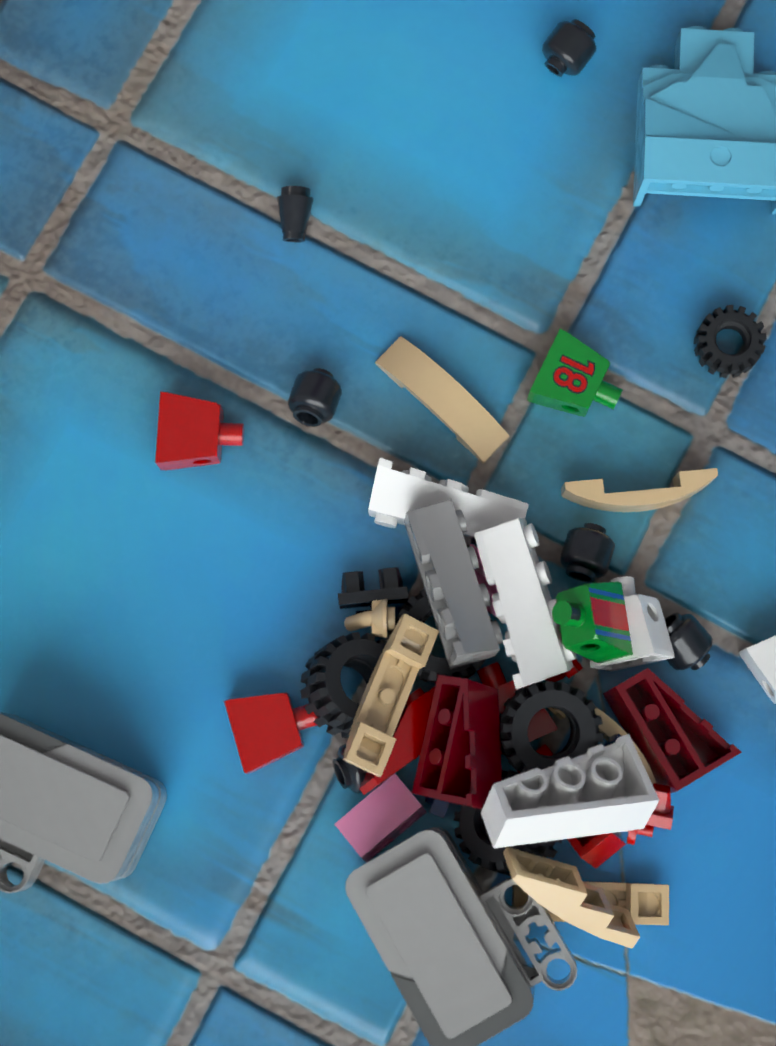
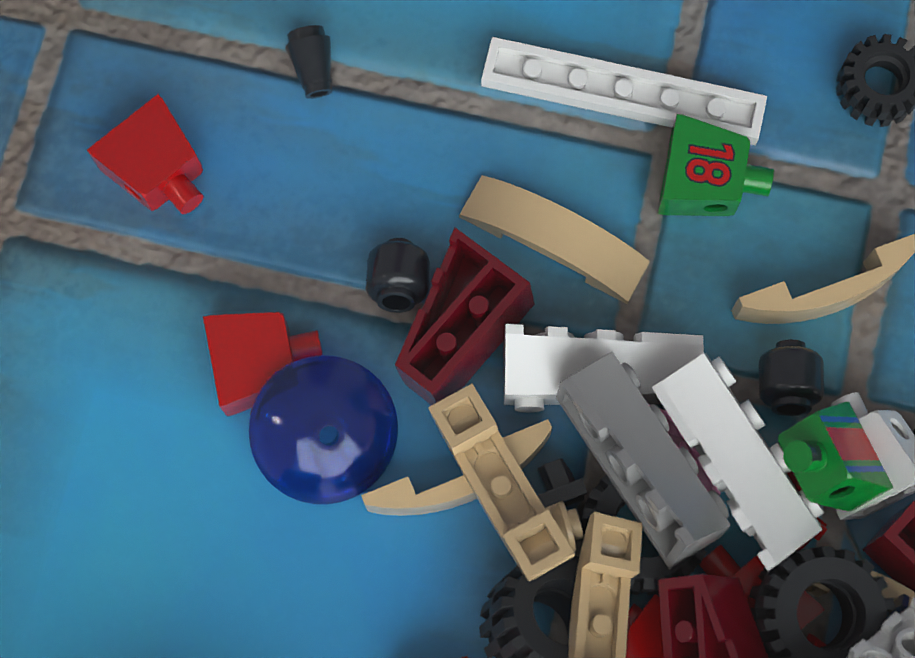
camera: 15 degrees left, 5 degrees down
none -> red torso [87,94,204,214]
none -> clear blue dish [248,355,398,504]
none -> tan slope [361,419,552,516]
none -> dark red wedge [395,227,535,405]
none -> tan slope [428,384,575,582]
none -> white plate [481,37,767,146]

